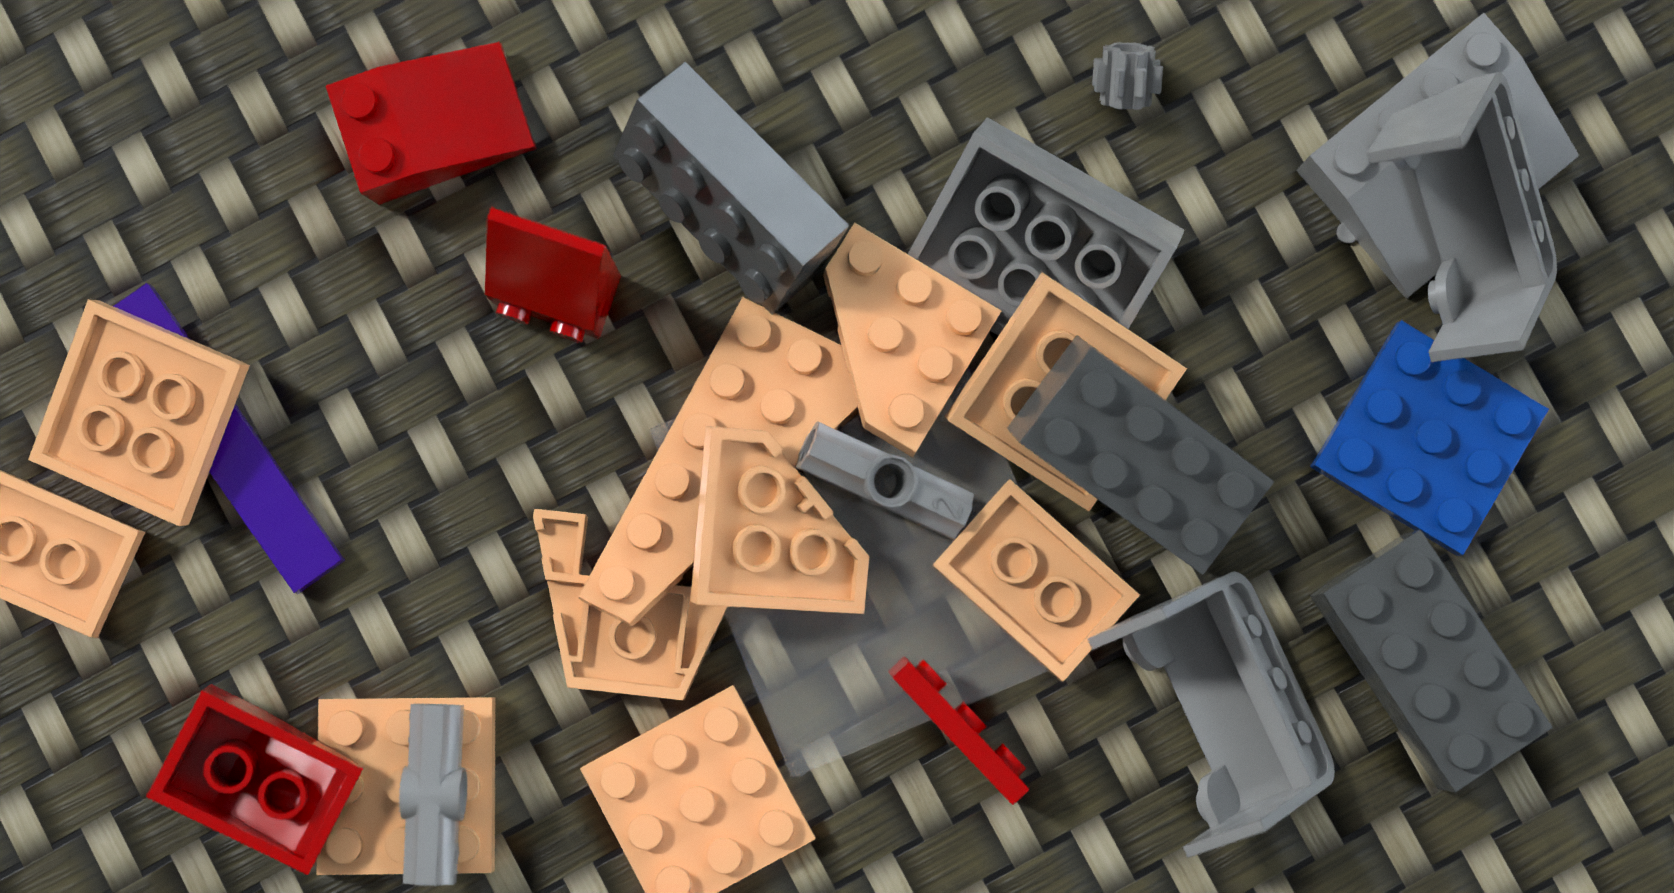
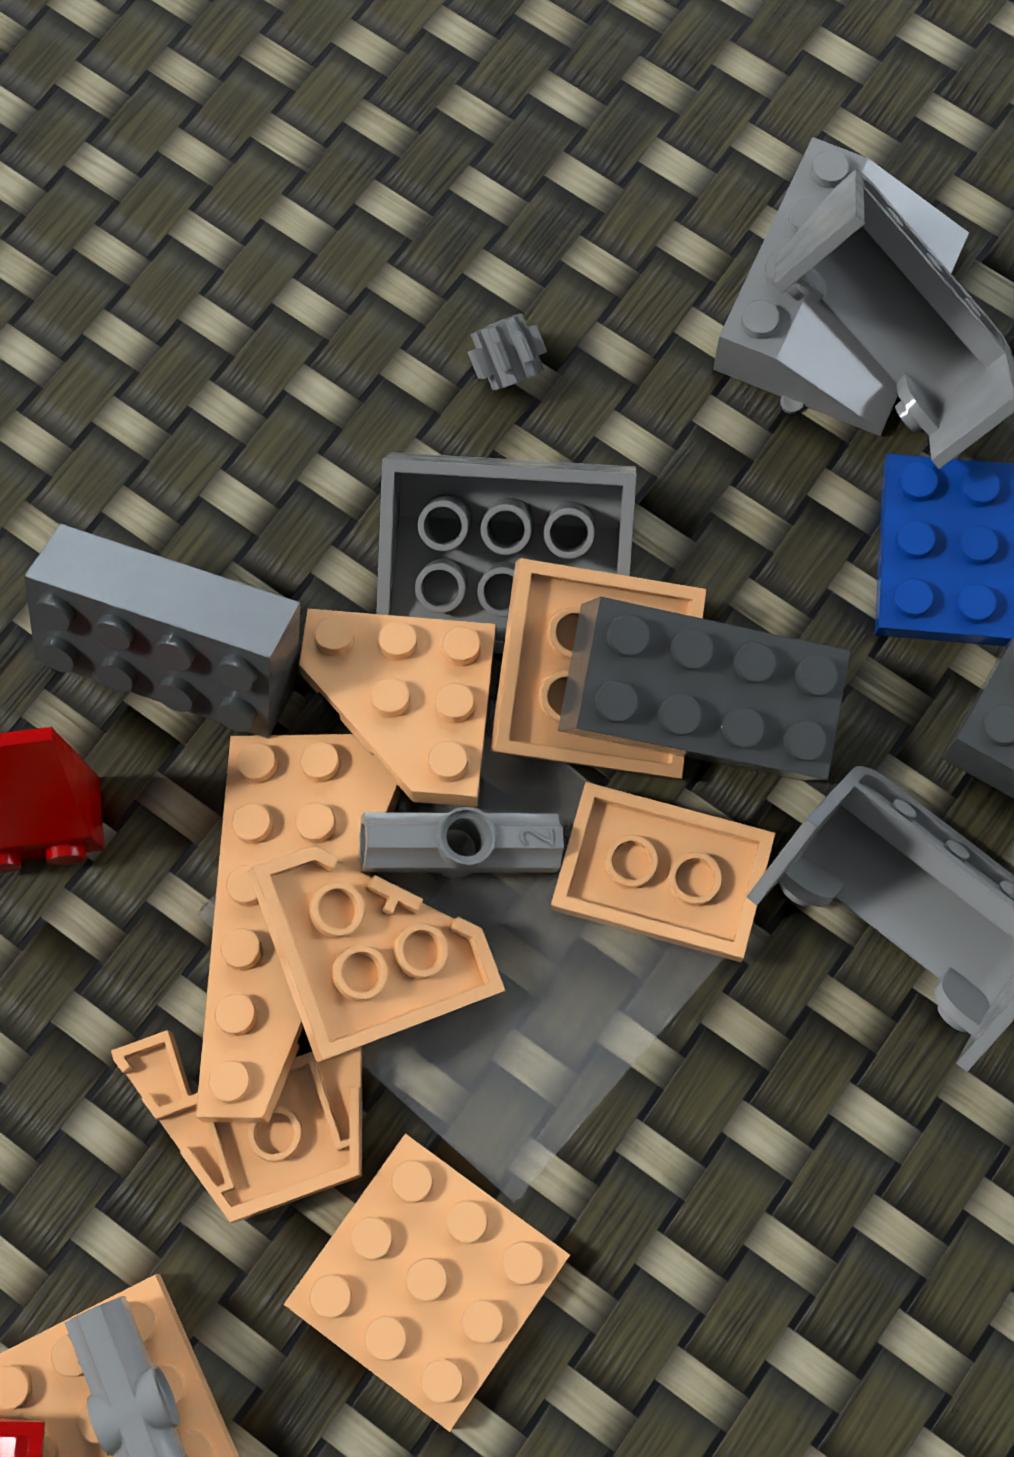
camera: 20 degrees left, 10 degrees down
red plate [888,656,1030,805] -> none

